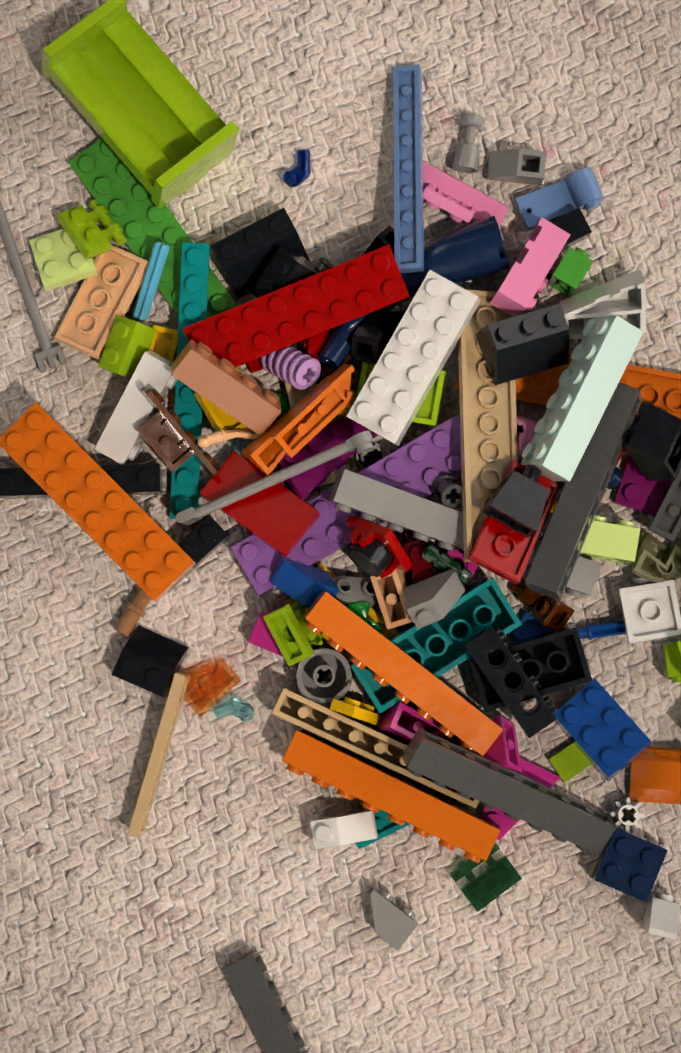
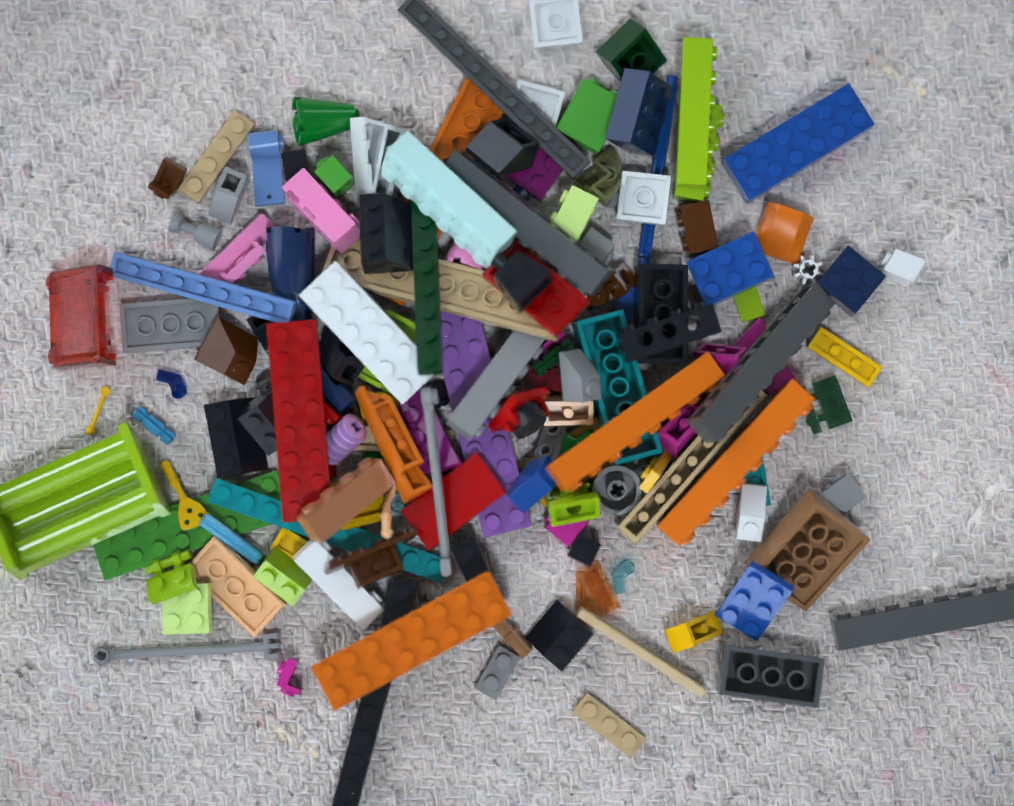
camera: 75 degrees left, 0 degrees up
dark grey bush [433,474,462,508] -> none
none -> clear red windscreen [46,264,116,369]
none -> yellow hinge [85,387,111,435]
none -> light grey plate [119,298,220,354]
none -> dark azure axle [132,406,176,445]
none -> reddish brown bracket [148,157,187,199]
none -> yellow piece [161,460,209,531]
none -> tan plate [178,110,256,204]
none -> reddish brown slope [194,316,258,385]
none -> dark pink bracket [276,657,303,697]
none -> green cone [292,96,360,146]
none -> dark green plate [411,200,443,376]
none -> light grey plate [475,645,520,700]
none -> black brick [567,534,601,567]
none -> tan plate [572,693,646,758]
none -> yellow slope [664,610,724,653]
none -> reddish brown brick [676,200,718,257]
none -> plate [715,561,795,641]
none -> dark grey brick [717,644,825,709]
none -> medium nougat slope [745,489,870,611]
none -> yellow plate [807,327,883,388]

